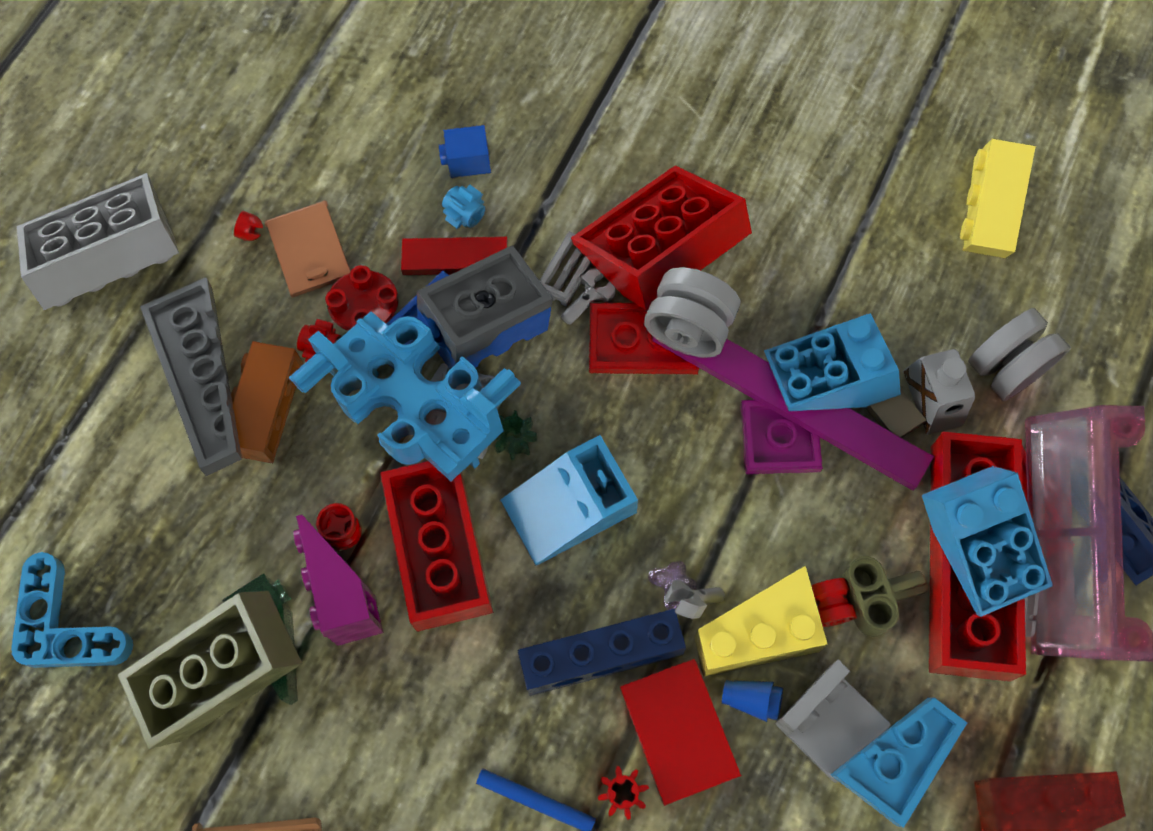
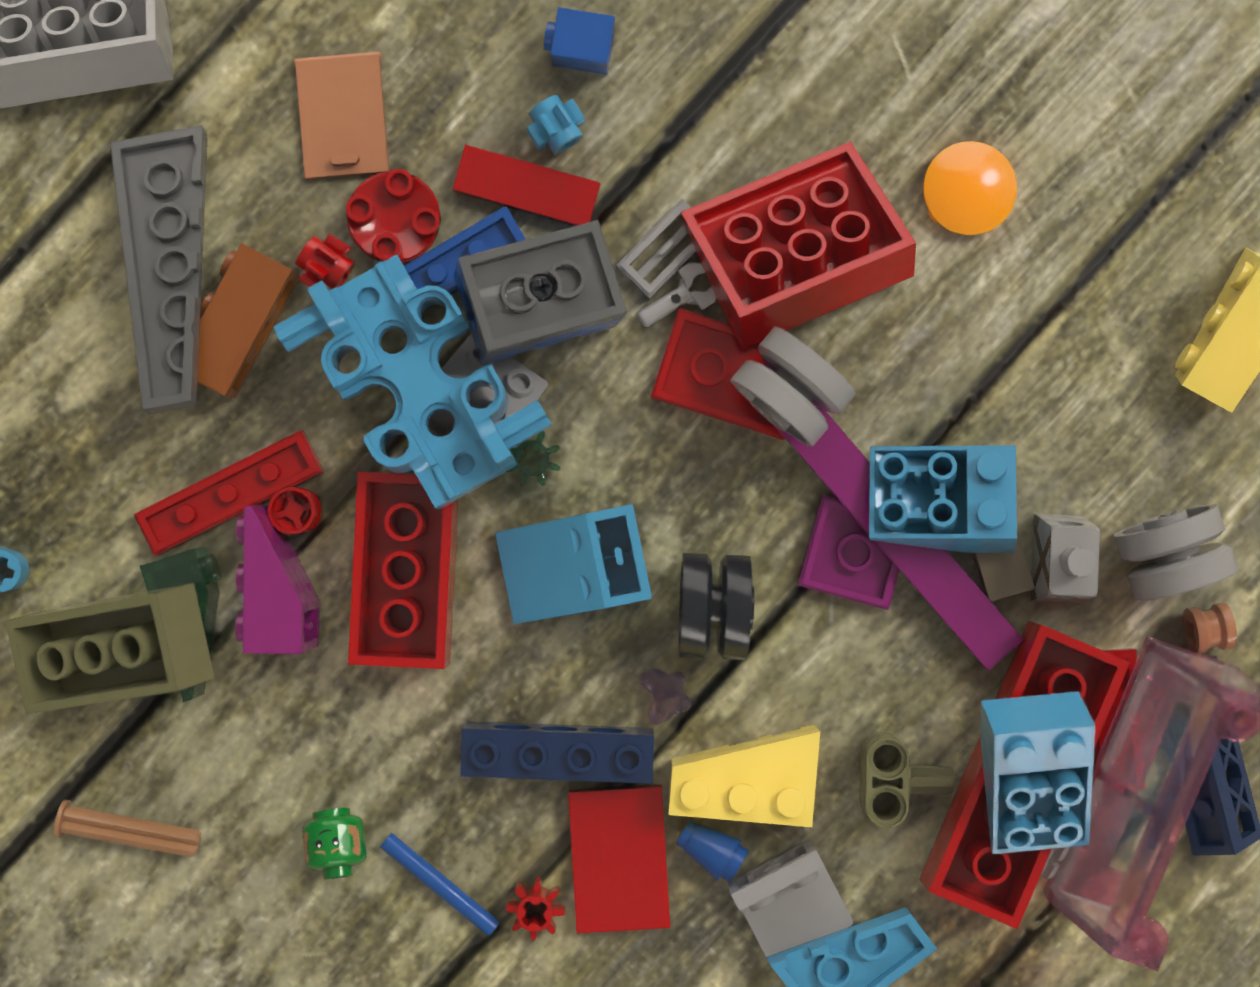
camera: 20 degrees right, 20 degrees up
red hinge [234,211,263,241] -> none
light grey bar [665,580,725,619] -> none
red wheel [811,578,857,627] -> none
none -> red tile [133,430,325,556]
none -> green head [302,808,367,880]
none -> black wheel [678,553,754,660]
none -> light orange dish [923,141,1017,235]
none -> nougat wheel [1182,603,1237,655]

